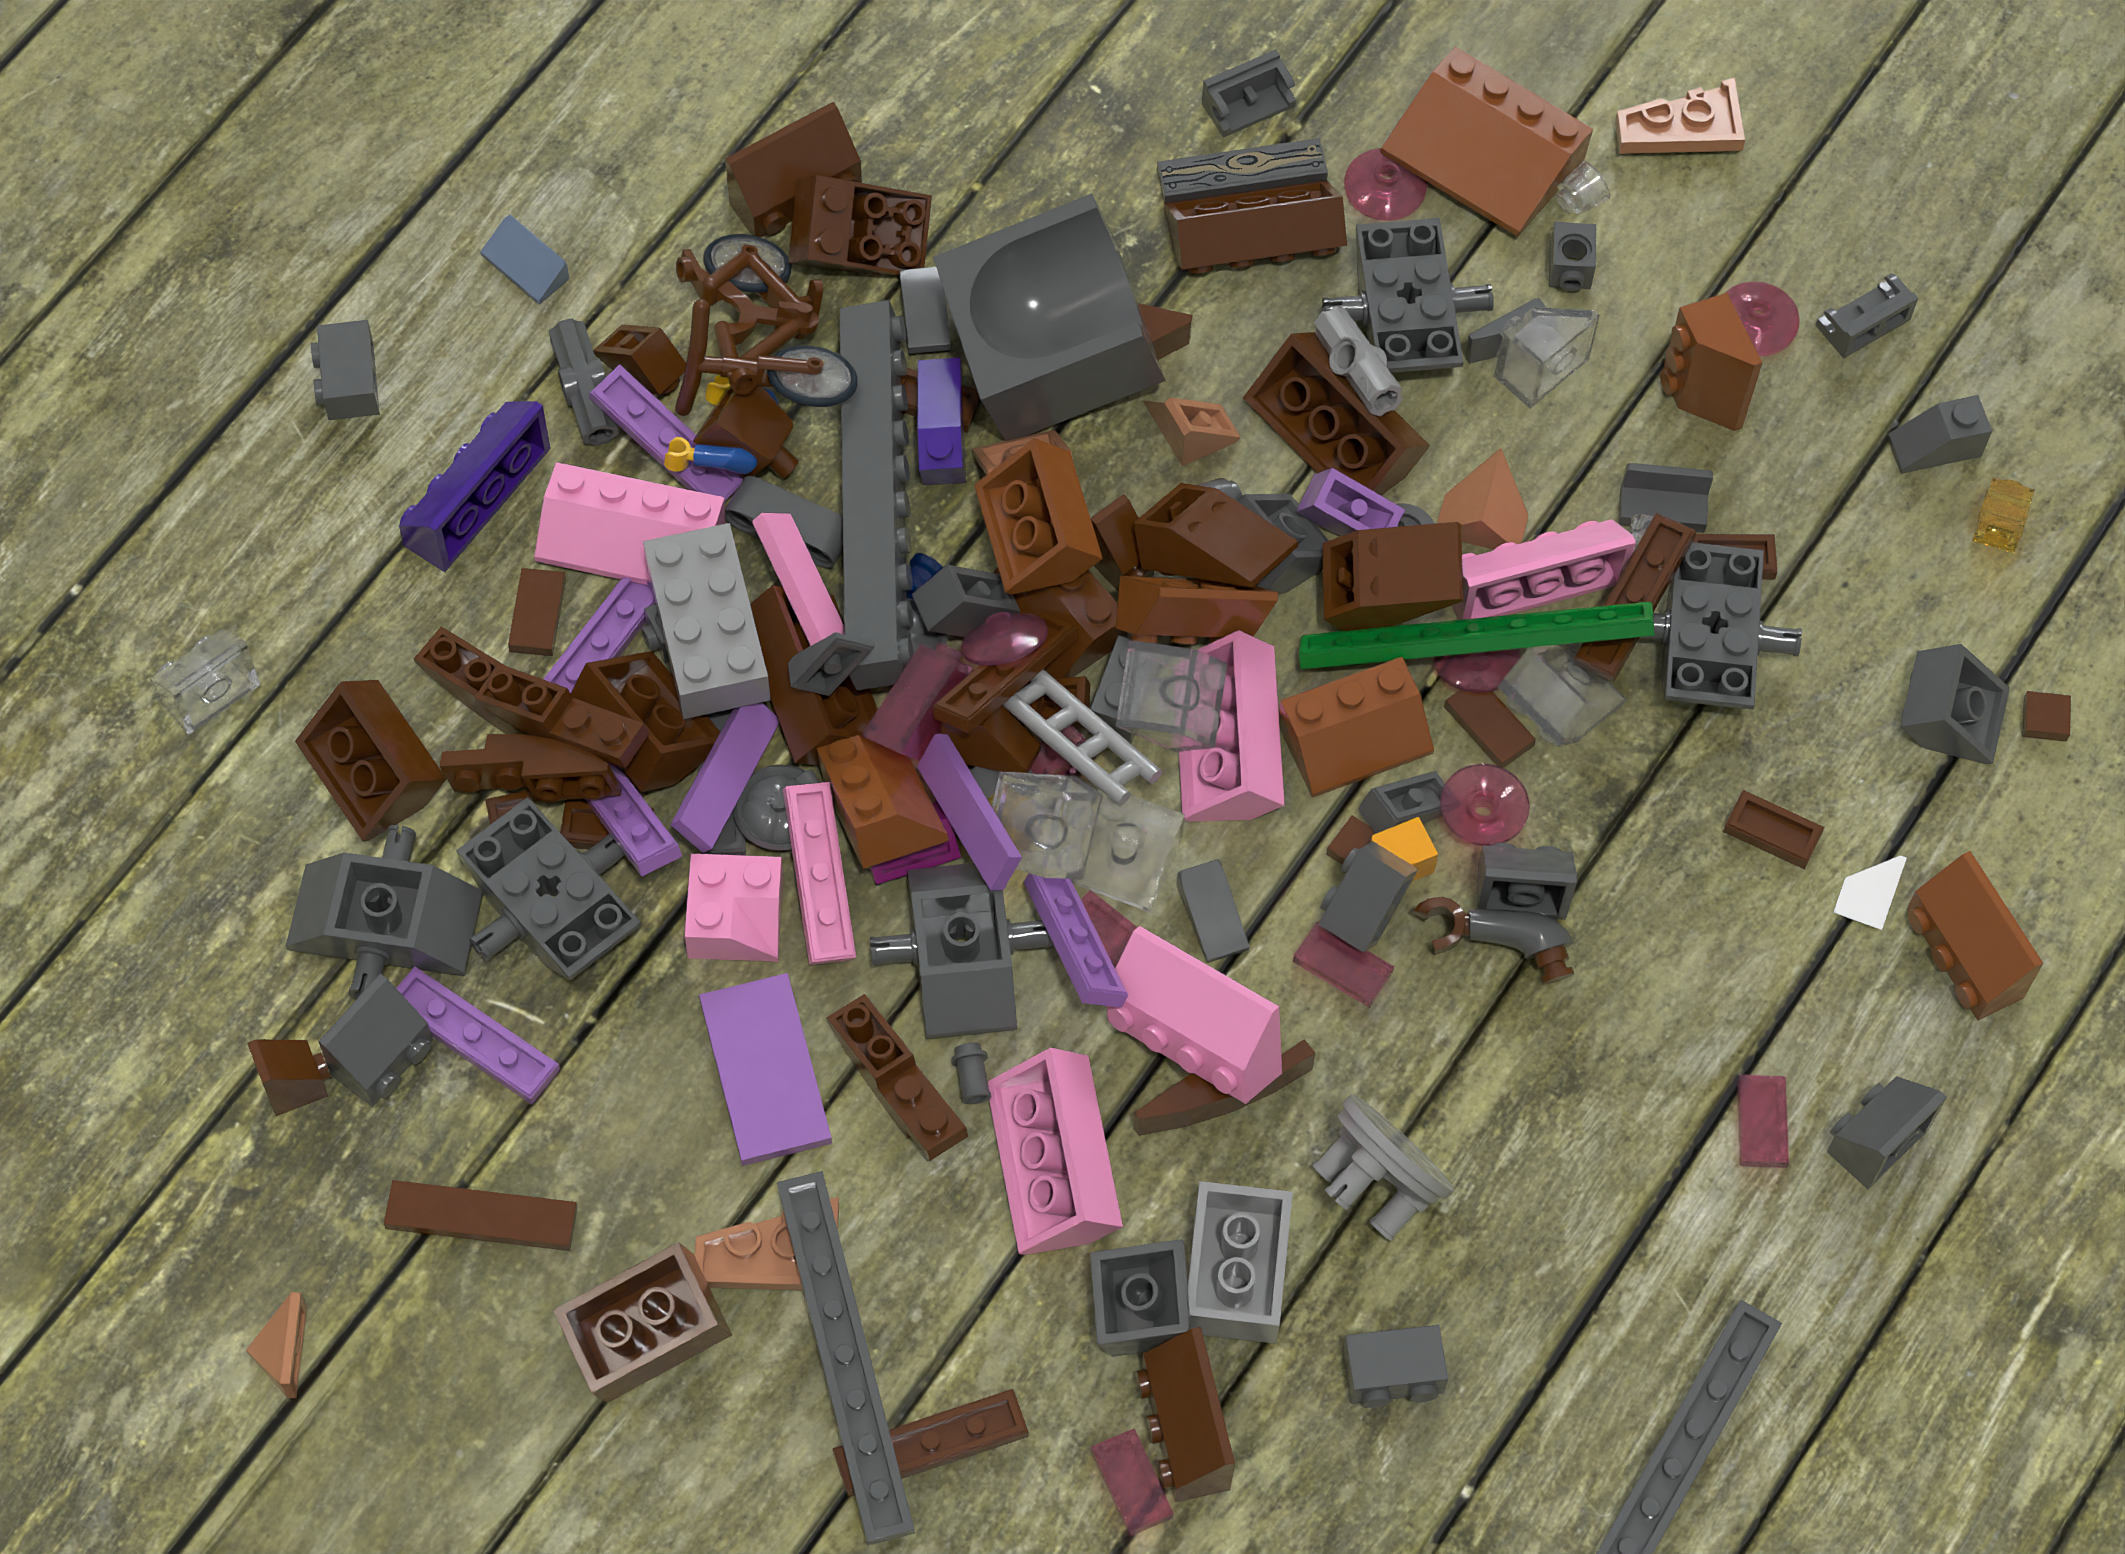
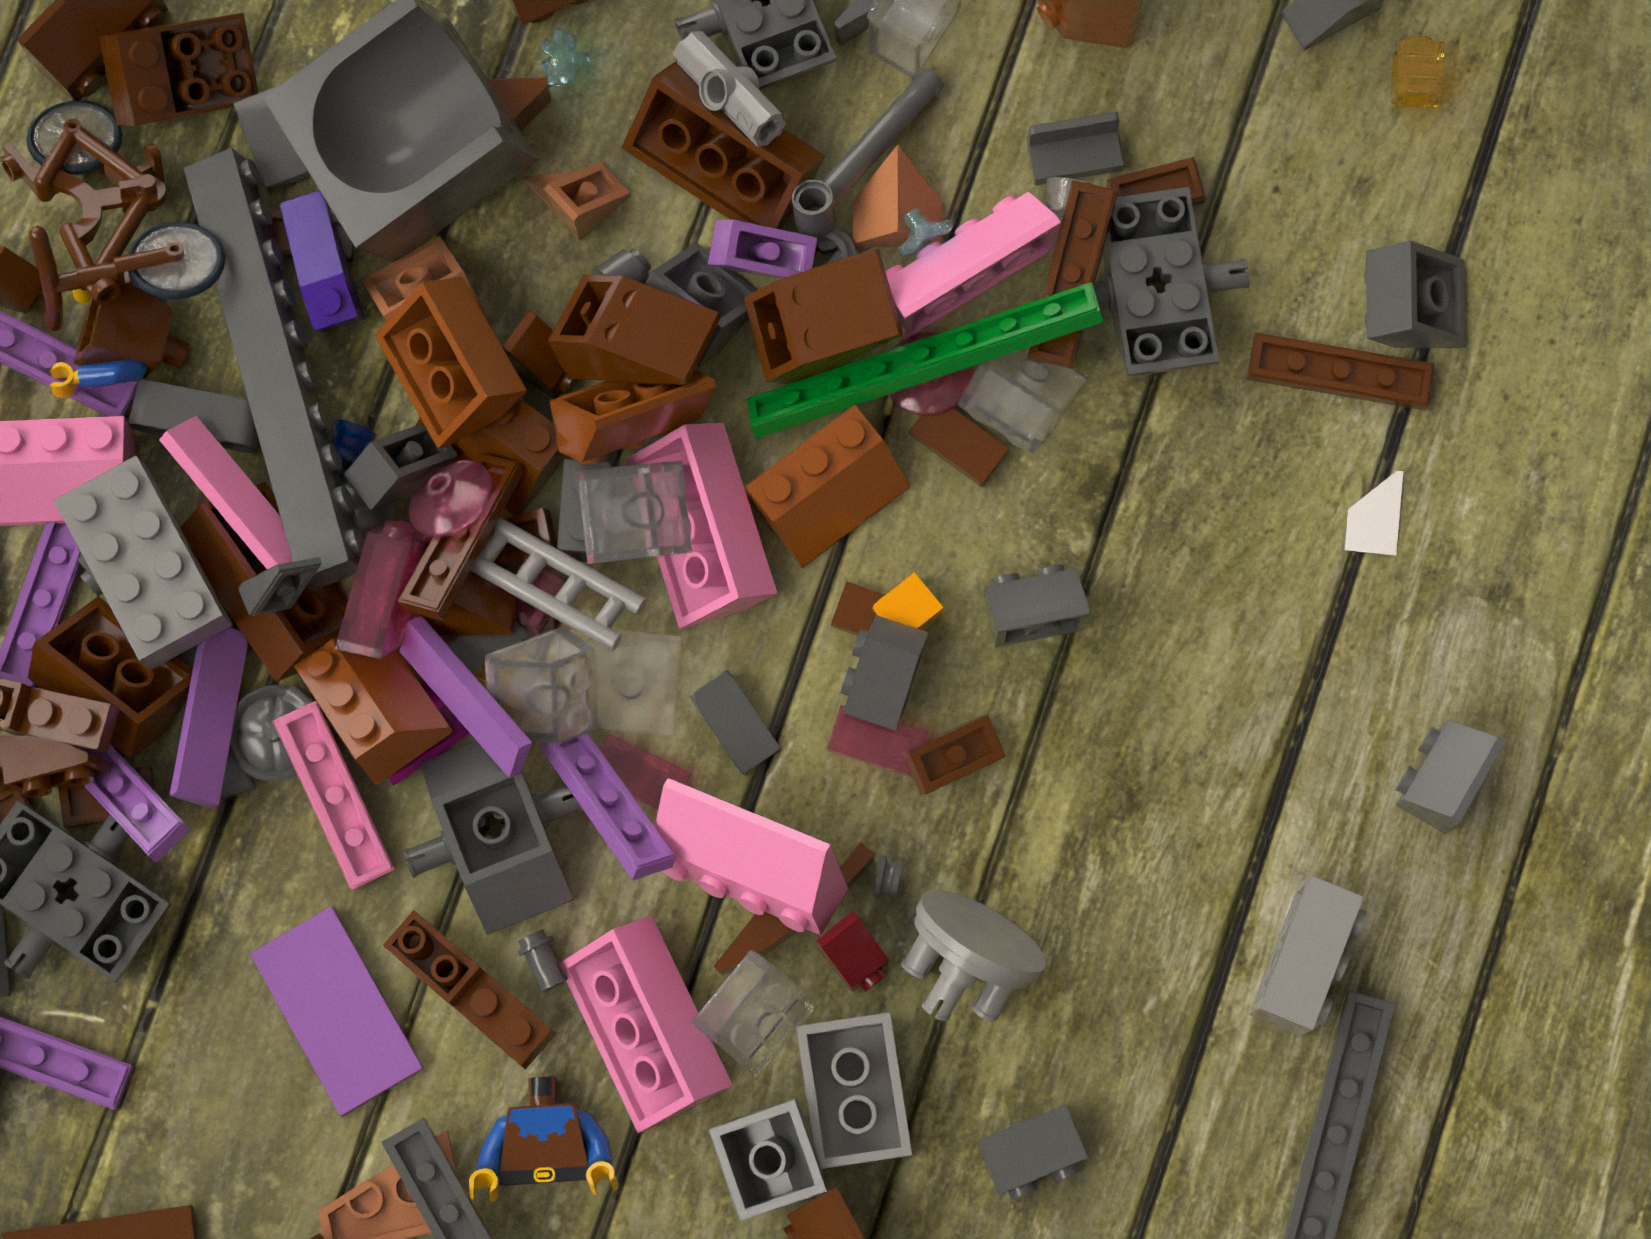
camera: 10 degrees left, 15 degrees up
bright pink slope [685,854,784,962] -> none
dark grey slope [1359,771,1460,834] -> none
piece [1413,897,1575,985] -> none
clear pink dish [1440,763,1530,846] -> none
reddish brown tile [1723,790,1825,870] -> none
clear pink tile [1737,1075,1789,1168] -> none
dark orange slope [1907,851,2043,1021] -> none
reddish brown tile [2023,691,2071,742] -> none
none -> torso [469,1076,619,1202]
none -> clear light blue plant [541,28,590,87]
none -> clear slope [691,950,817,1079]
none -> dark grey piece [792,69,944,238]
none -> dark red slope [816,911,889,992]
none -> dark grey bush [873,855,904,901]
none -> clear light blue plant [898,207,953,256]
none -> reddish brown plate [902,714,1006,795]
none -> reddish brown tile [1246,332,1435,411]
none -> light grey brick [1248,875,1367,1036]

